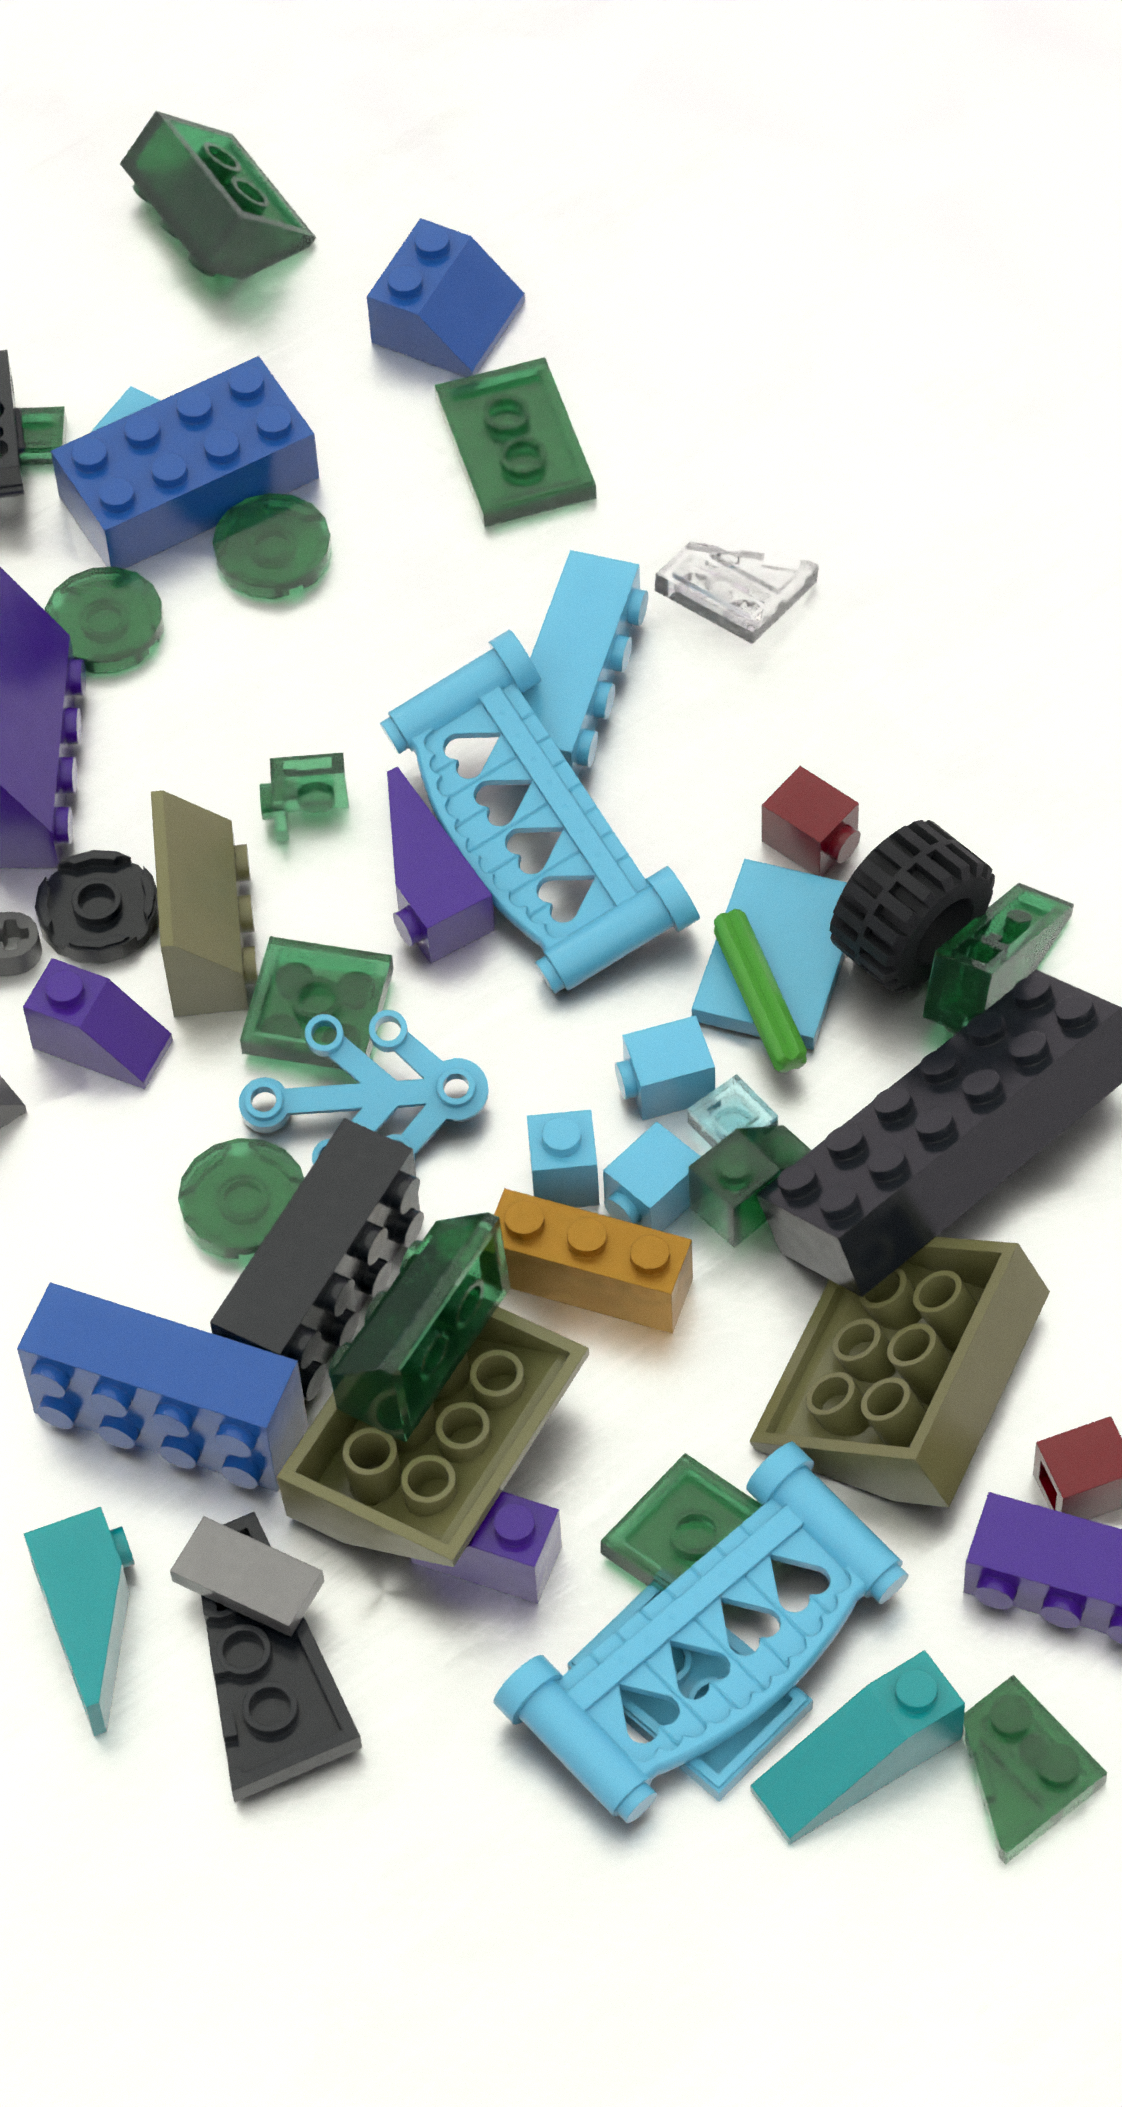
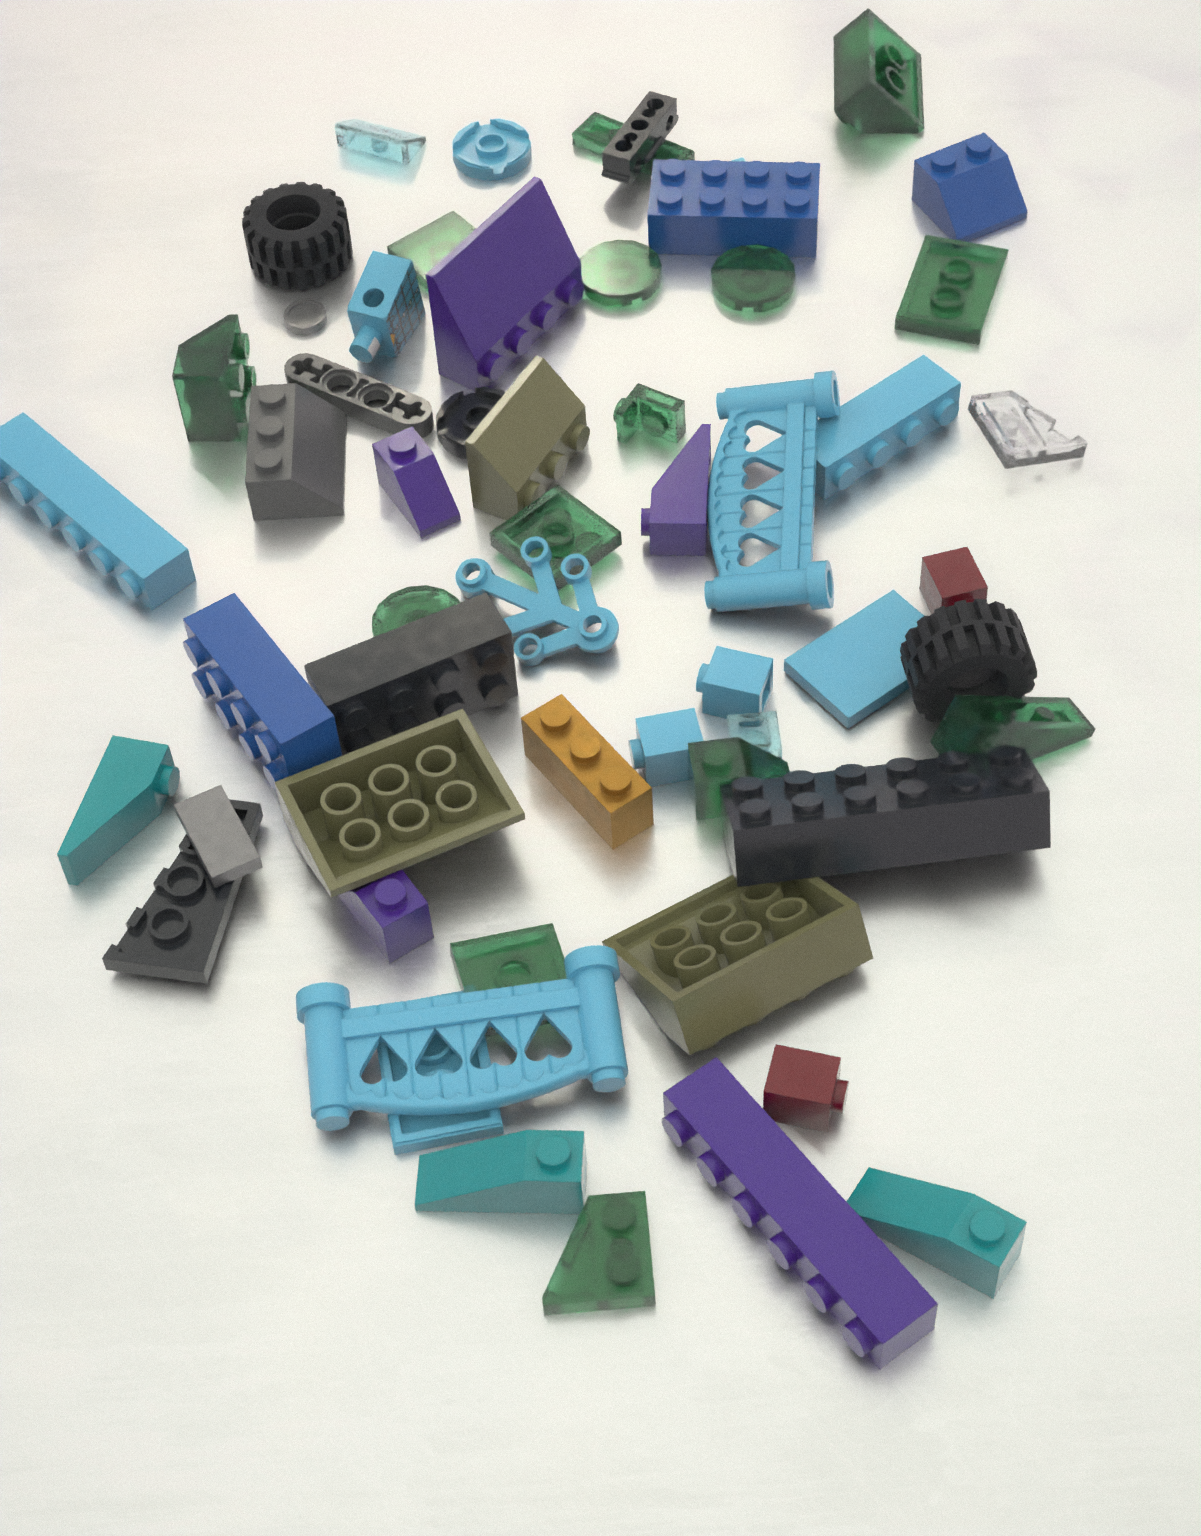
camera: 35 degrees right, 5 degrees down
clear green slope [329,1212,511,1443] -> none
medium azure brick [527,1110,600,1207] -> none
bright green axle [714,909,807,1073] -> none

